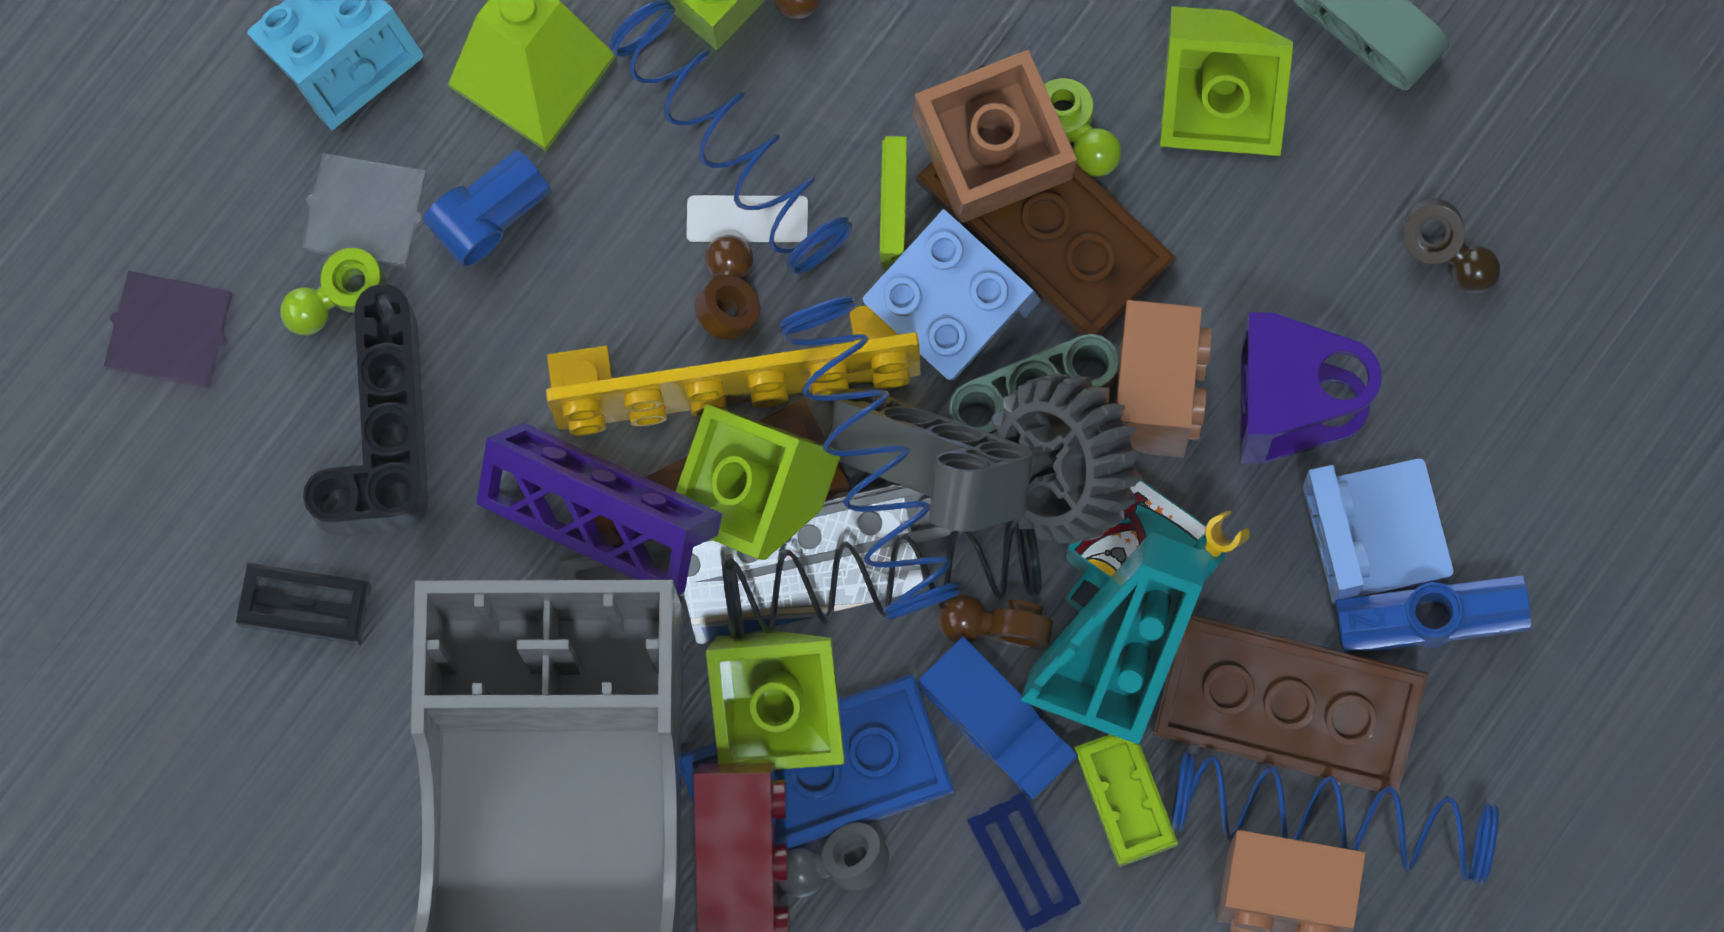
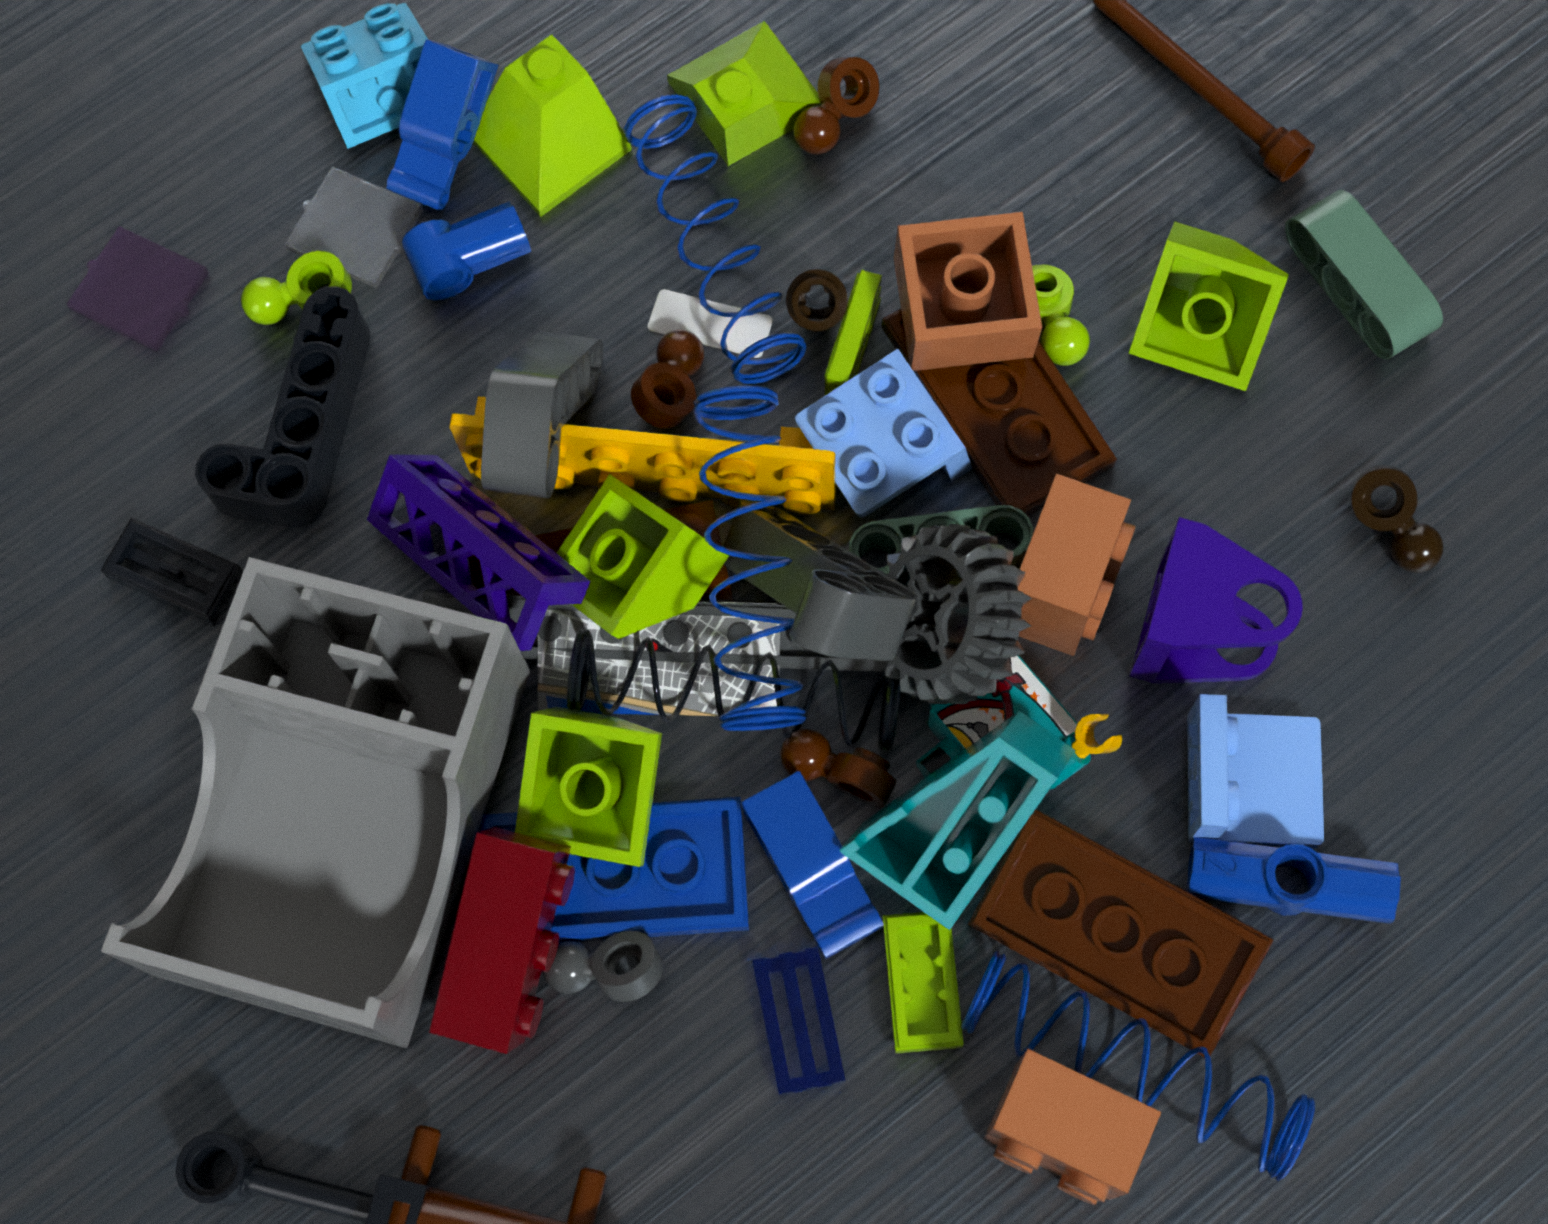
camera: 15 degrees right, 5 degrees down
none -> blue piece [386,39,499,210]
none -> dark grey beam [481,331,603,498]
none -> dark brown cone [786,269,848,331]

